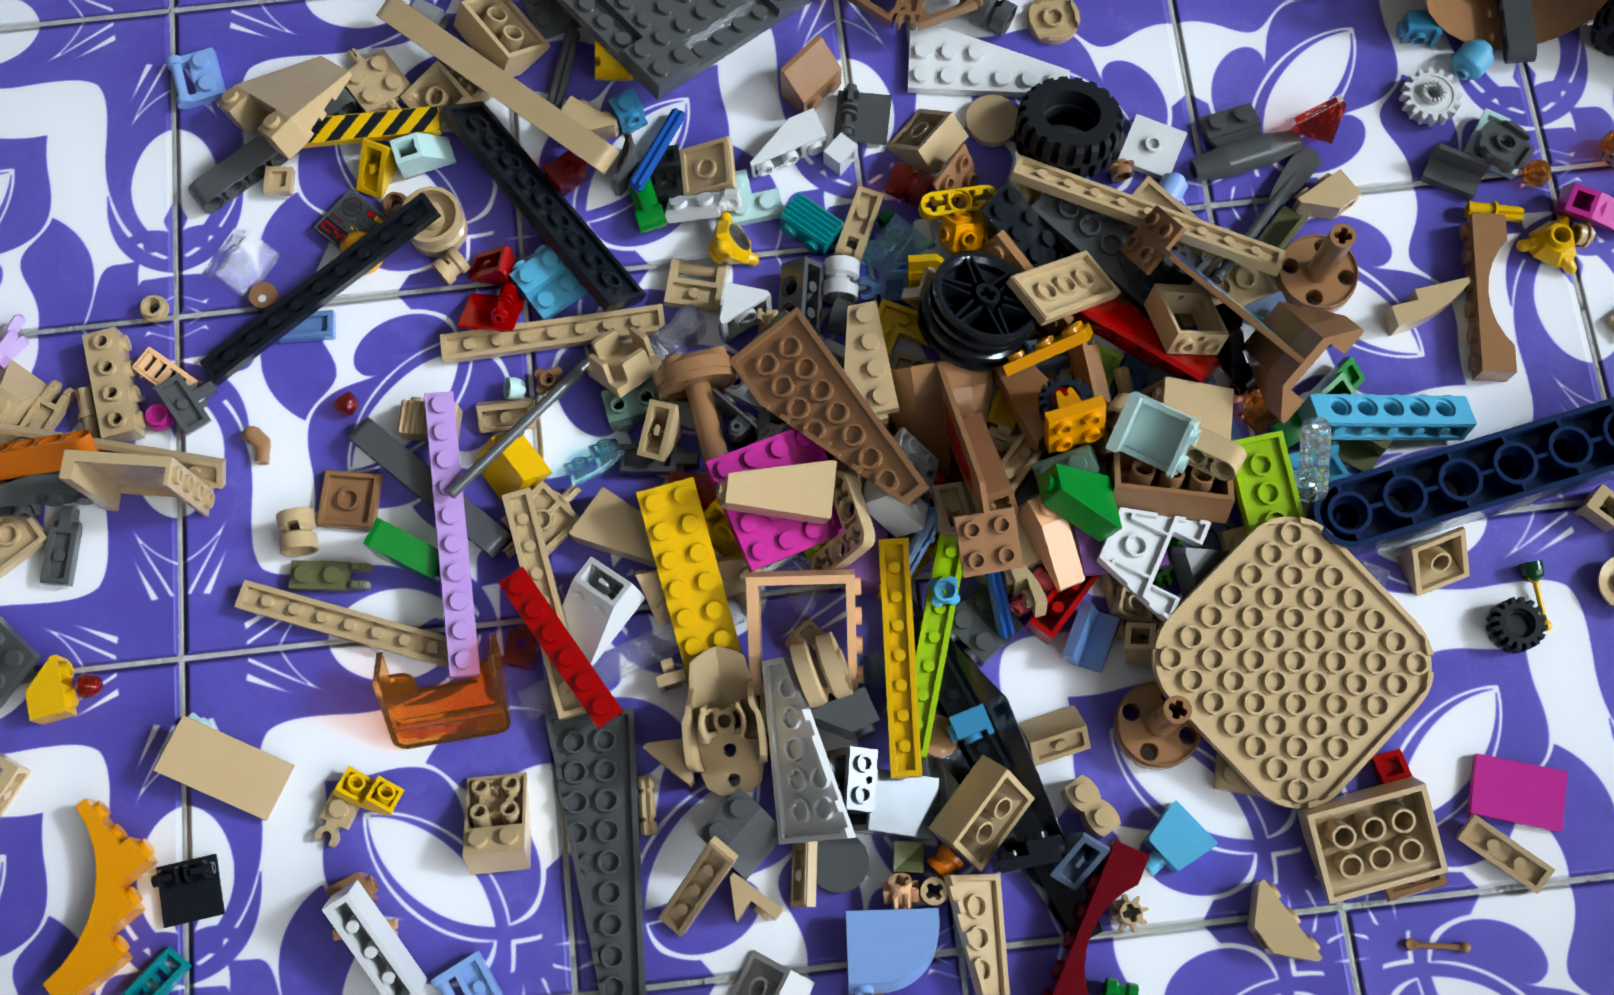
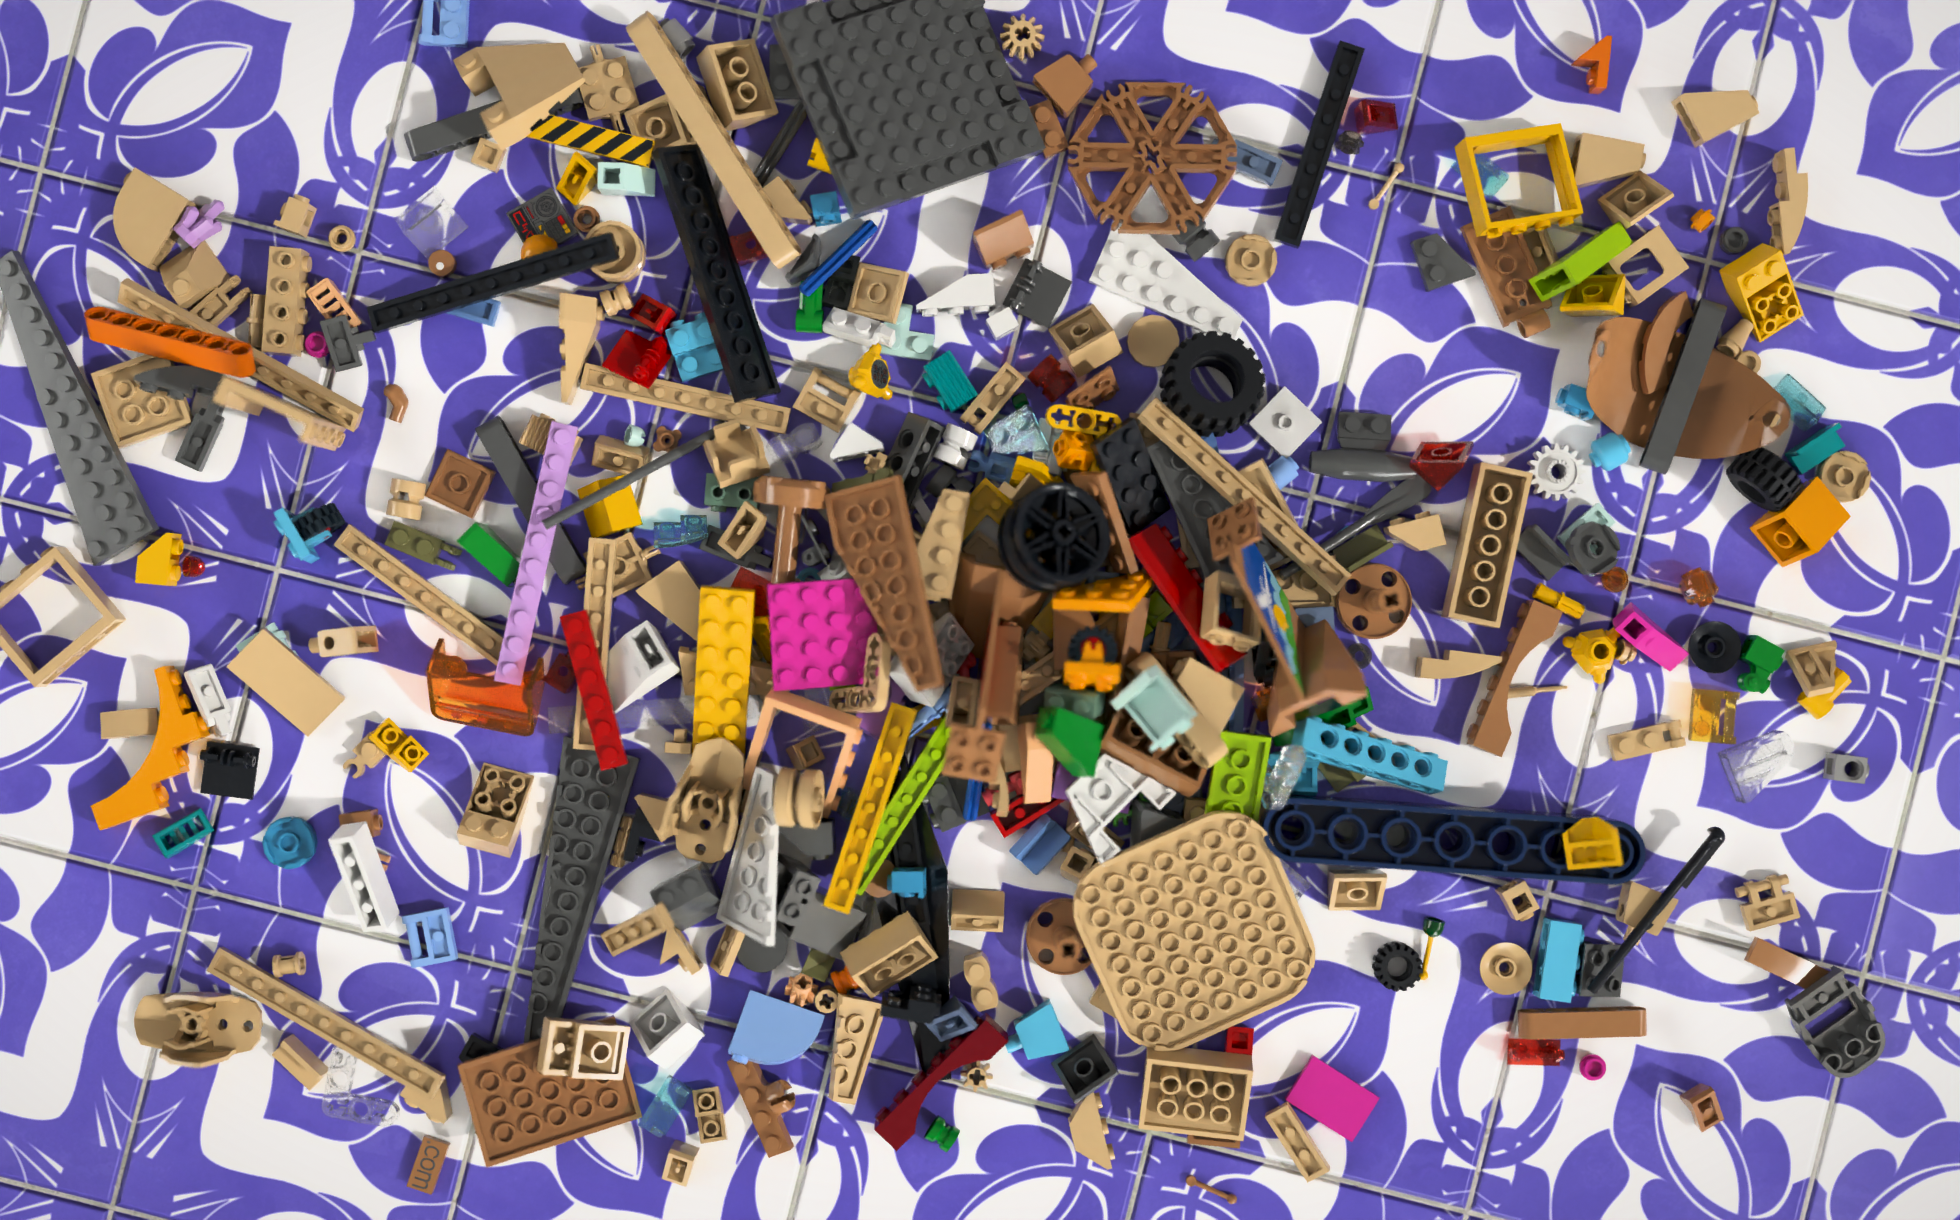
camera: 20 degrees right, 15 degrees up
clear red hinge [333,391,359,416] -> none
tan slope [716,460,837,525] -> none
medium azure plate [928,576,960,607] -> none
tan tile [1006,250,1121,326] -> none
medium nougat plate [1105,158,1135,182] -> none
none -> tan slope [100,708,158,739]
none -> white hinge [183,663,232,739]
none -> dark azure tile [262,816,318,869]
none -> tan brick [273,194,317,238]
none -> plate [274,503,345,564]
none -> tan torso [308,626,379,657]
none -> tan wedge [559,293,605,405]
none -> black slope [623,807,661,862]
none -> dark grey slope [1051,1034,1119,1104]
none -> tan brick [1441,462,1533,628]
none -> tan piece [1508,686,1568,699]

